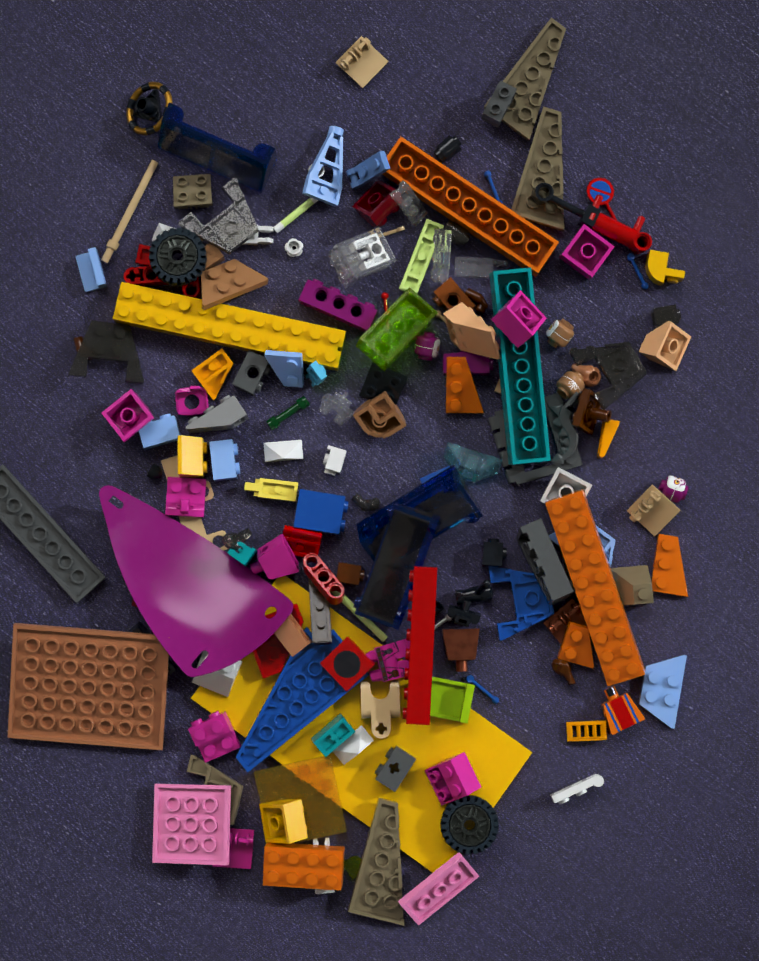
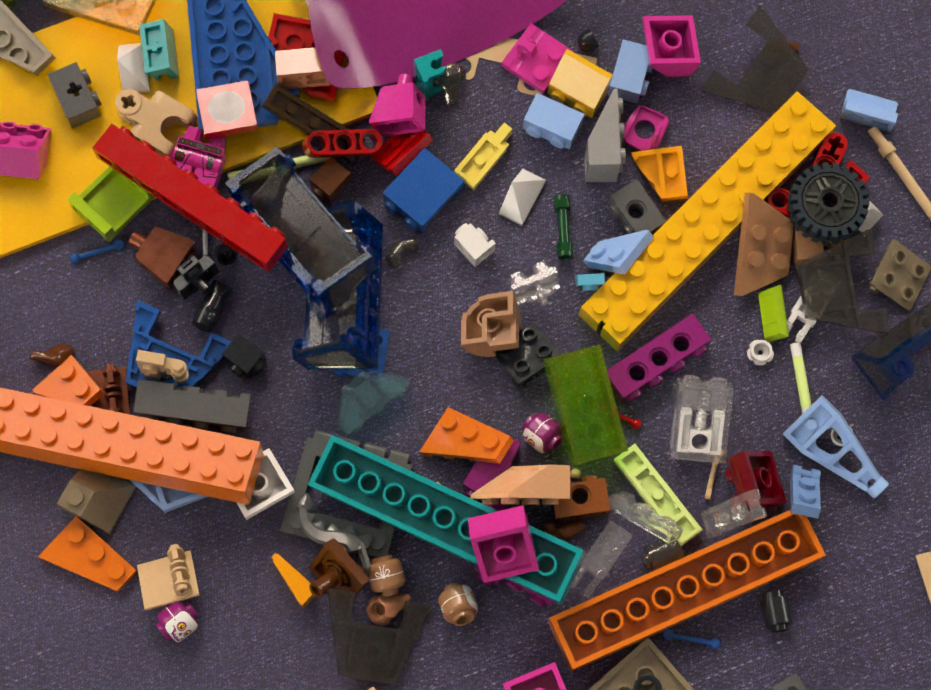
camera: 125 degrees right, 10 degrees down
none -> tan plate [136,350,189,384]
none -> lime tile [758,285,789,343]

